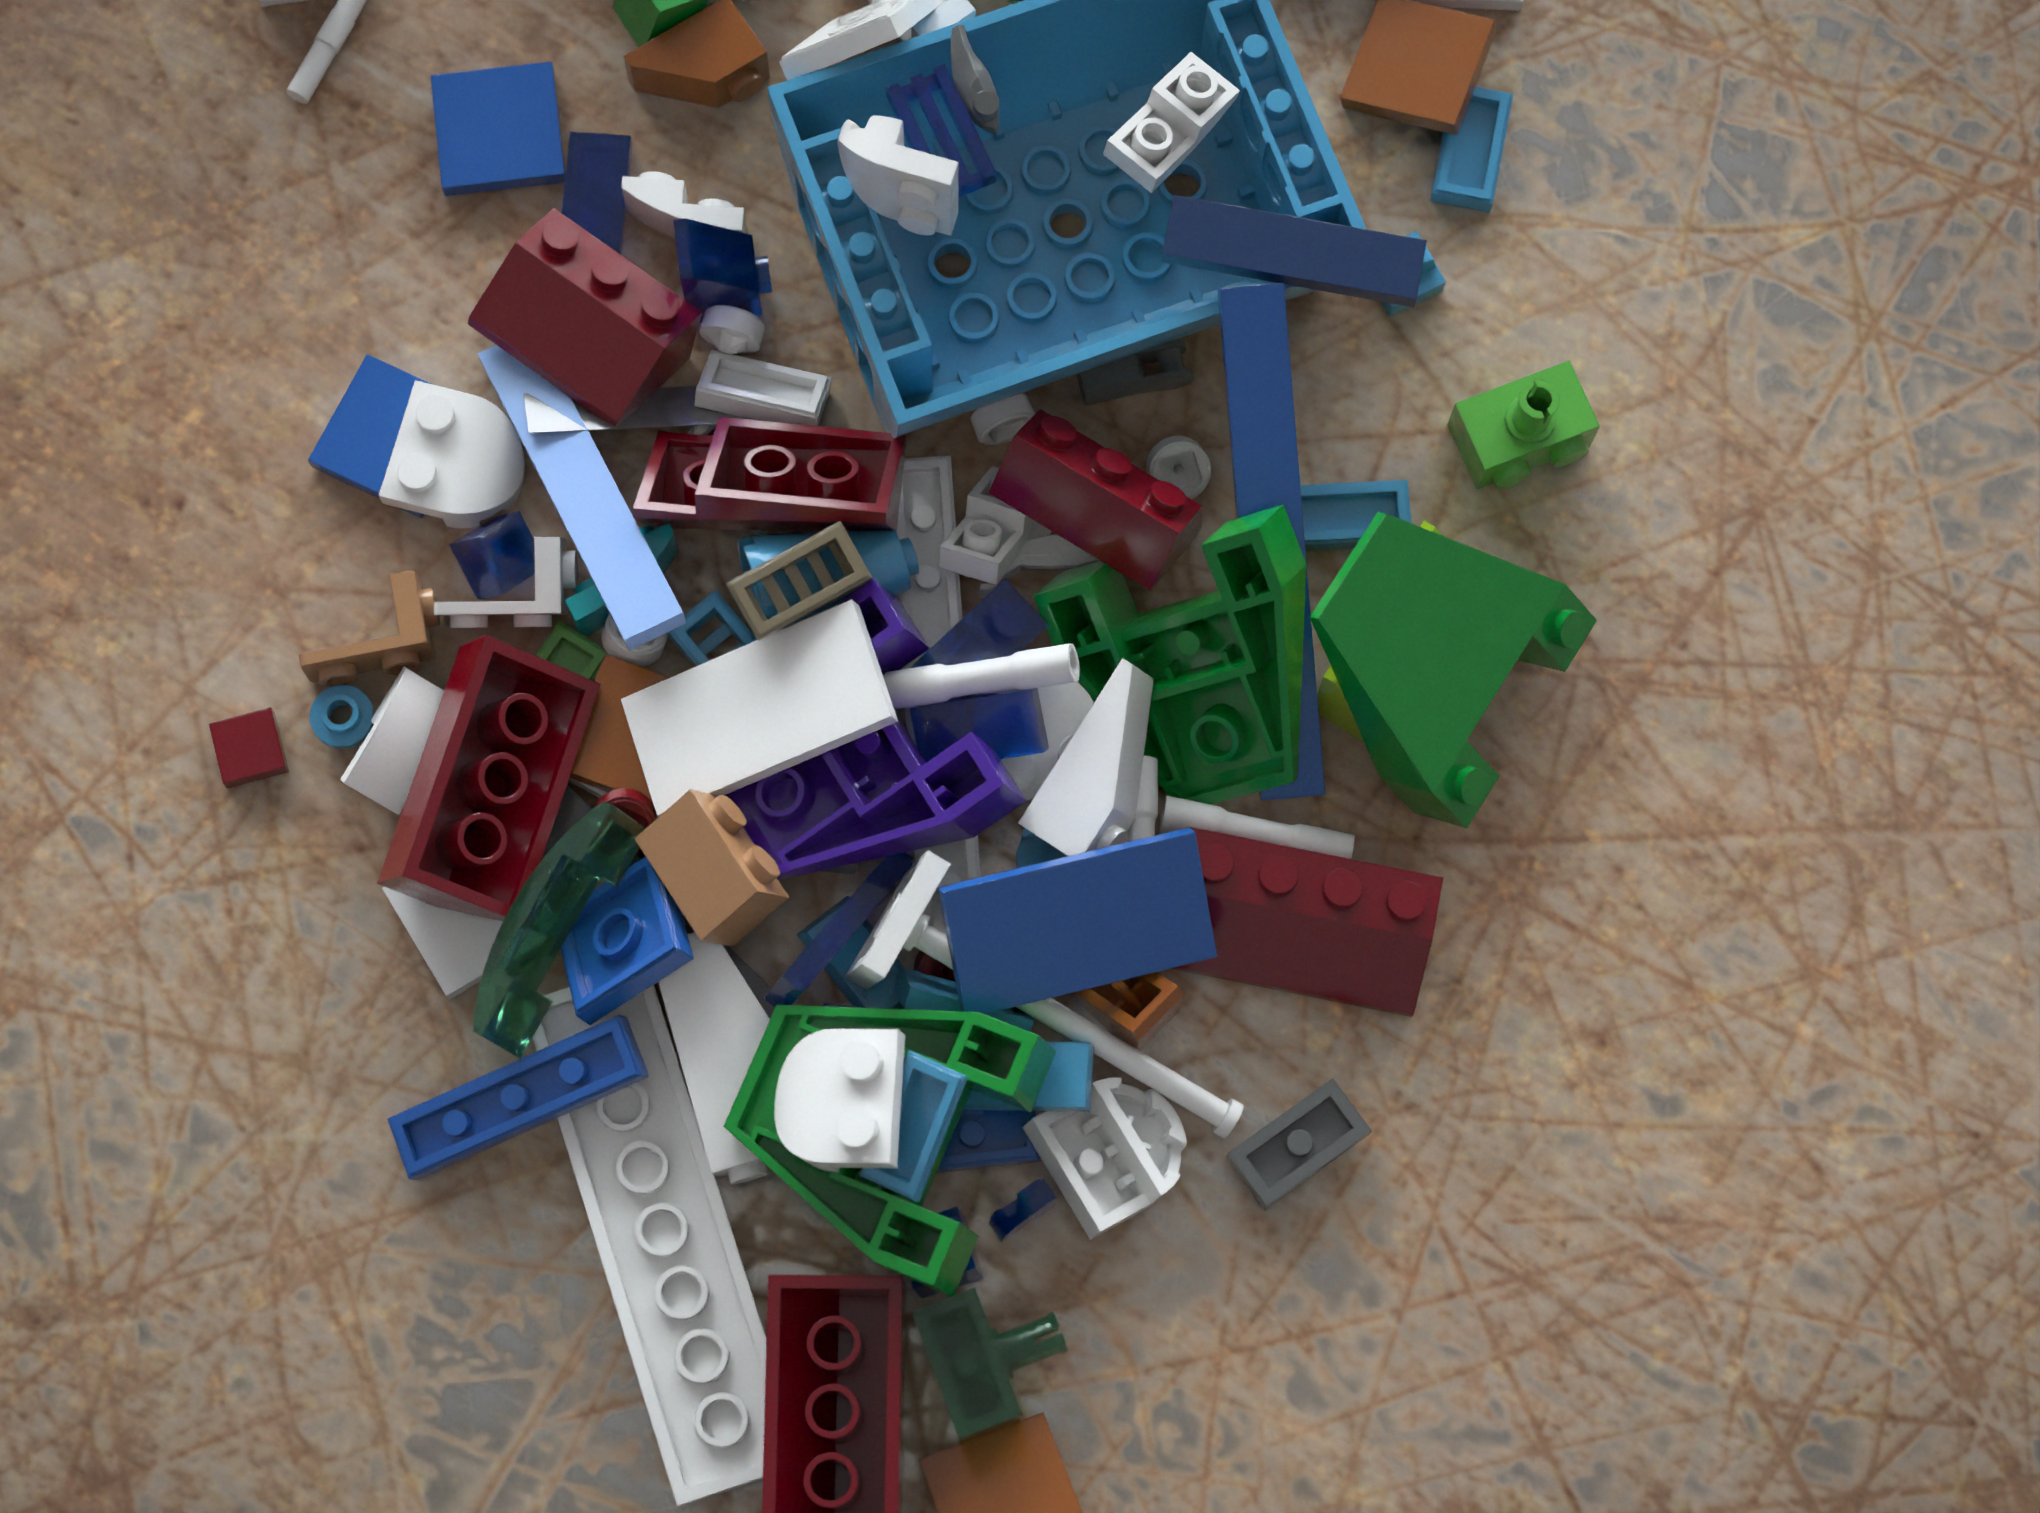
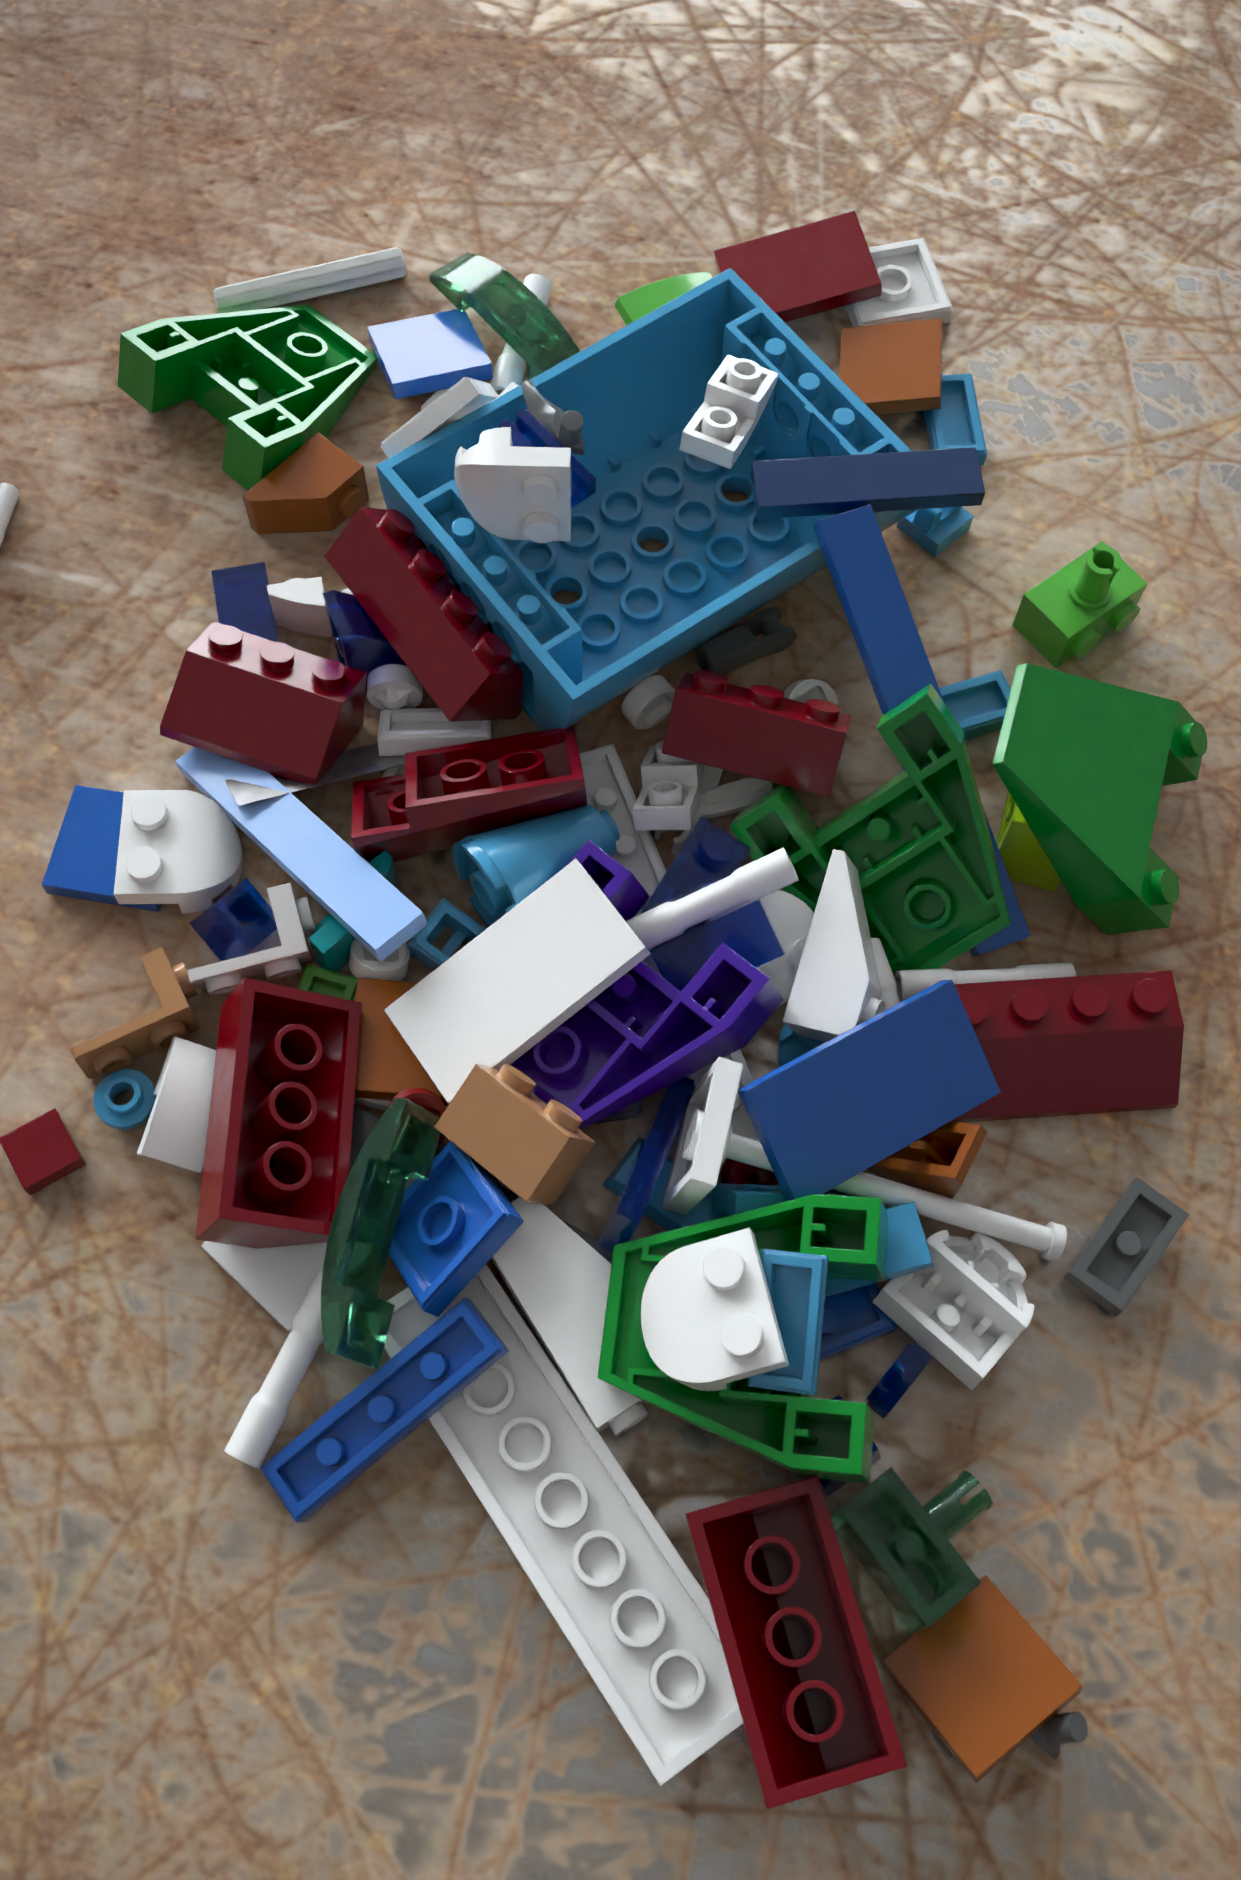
camera: 15 degrees left, 10 degrees down
blue tile [430,61,566,196] -> none
dark tan slope [726,521,872,641] -> none
none -> white piece [224,1270,353,1468]
none -> dark red slope [324,507,523,722]

